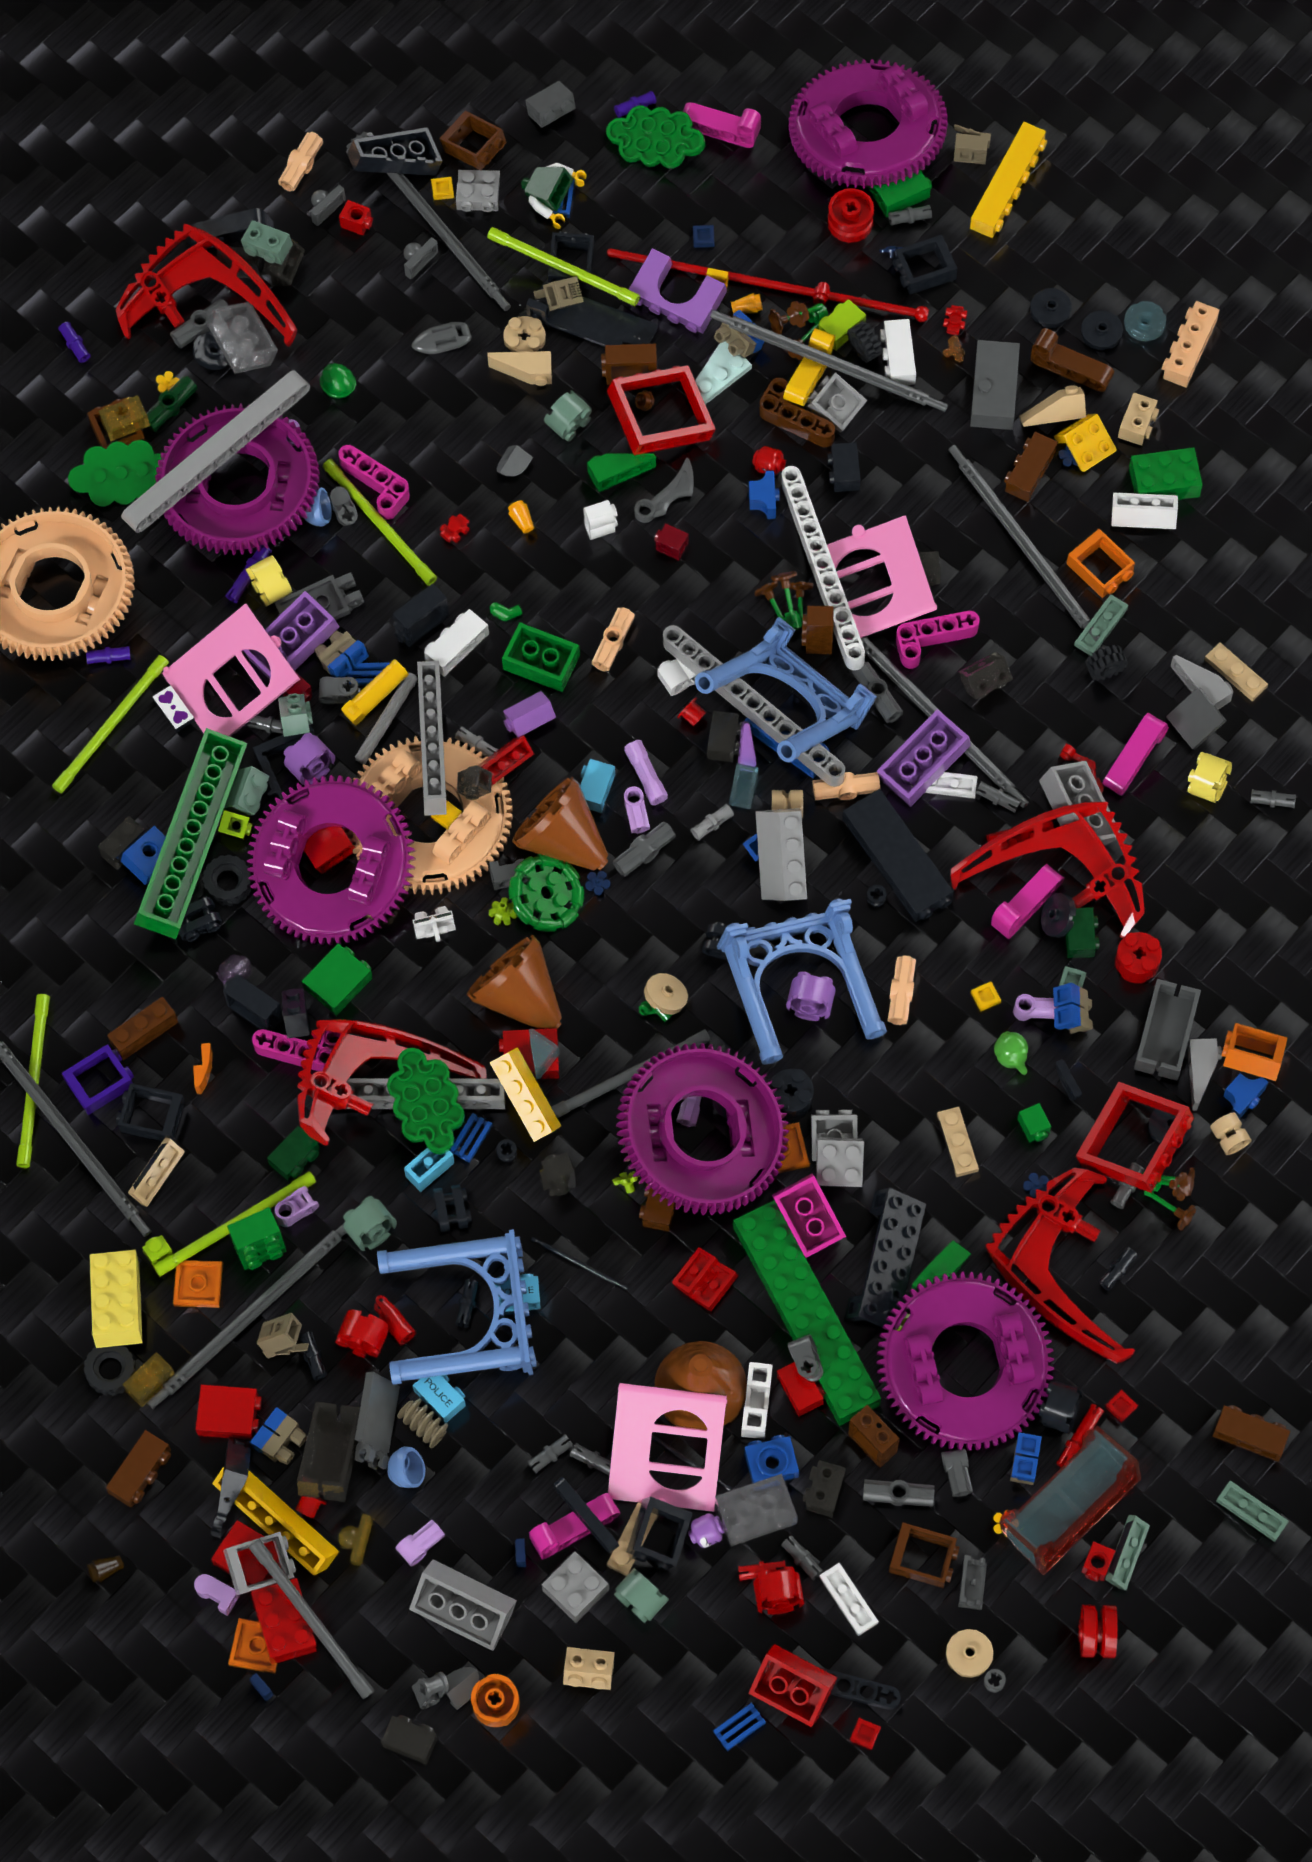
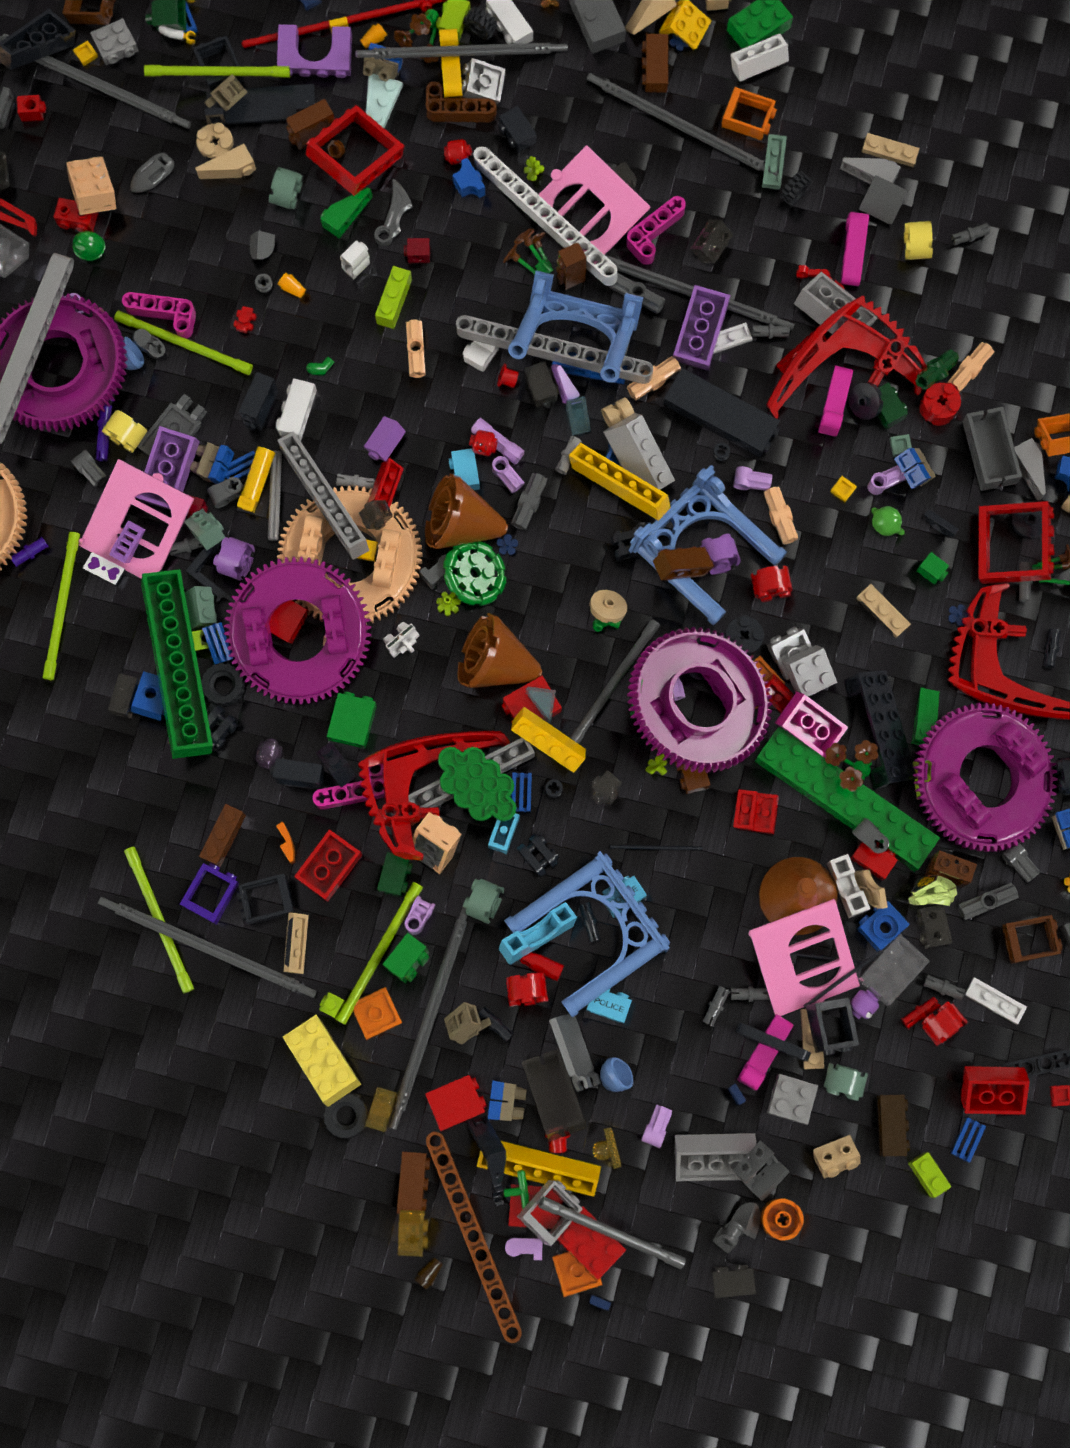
camera: 30 degrees left, 10 degrees up
dark tan piece [397,1398,448,1448] -> none
dark grey tile [403,237,438,279] -> none
green brick [502,622,580,692] -> none
none -> red brick [54,198,98,232]
none -> light nougat piece [66,157,116,215]
none -> dark grey piece [71,450,107,488]
none -> medium lavender slope [109,521,146,563]
none -> blue tile [202,622,234,664]
none -> dark grey bush [255,274,272,293]
none -> red brick [294,829,362,902]
none -> lime brick [375,266,412,329]
none -> clear yellow brick [398,1210,428,1257]
none -> light nougat piece [413,812,461,874]
none -> dark orange beam [426,1132,522,1343]
none -> red head [469,430,498,456]
none -> medium azure arch [499,902,577,965]
none -> green piece [504,1170,530,1209]
none -> lime plant [524,156,544,181]
none -> yellow brick [569,443,671,521]
none -> reddish brown brick [653,546,714,580]
none -> lavender piece [733,466,772,491]
none -> dark grey panel [733,1141,789,1201]
none -> red brick [751,566,792,602]
none -> red slope [765,674,794,713]
none -> black piece [803,950,882,1008]
none -> reddish brown plant [825,740,878,792]
none -> tan tile [854,870,888,909]
none -> dark brown brick [877,1095,910,1156]
none -> yellowish green helmet [908,875,957,906]
none -> lime brick [908,1152,951,1198]
none -> dark green piece [915,349,959,390]
none -> light nougat piece [947,342,994,393]

